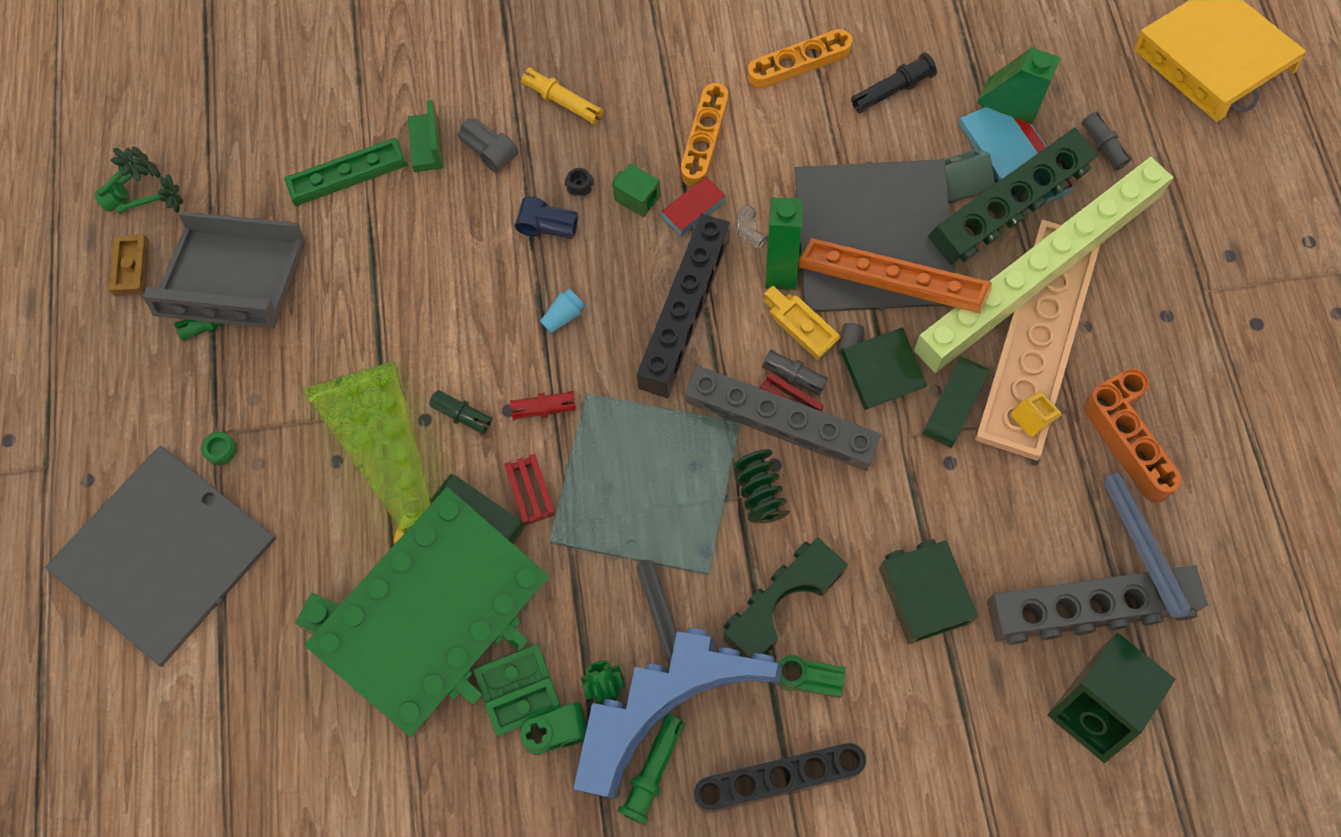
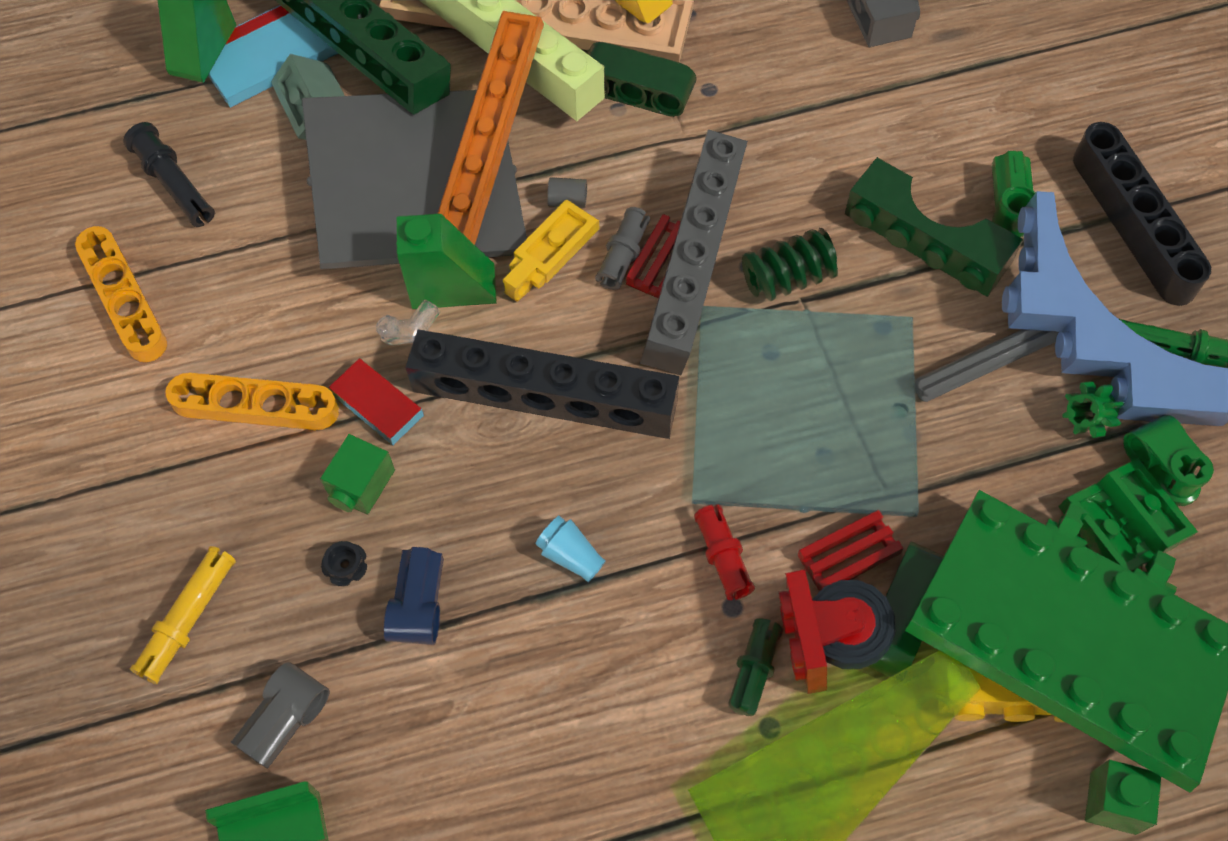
camera: 100 degrees left, 5 degrees down
dark green slope [840,327,927,410] -> none
dark green brick [879,539,978,645] -> none
none -> plate [778,569,895,694]

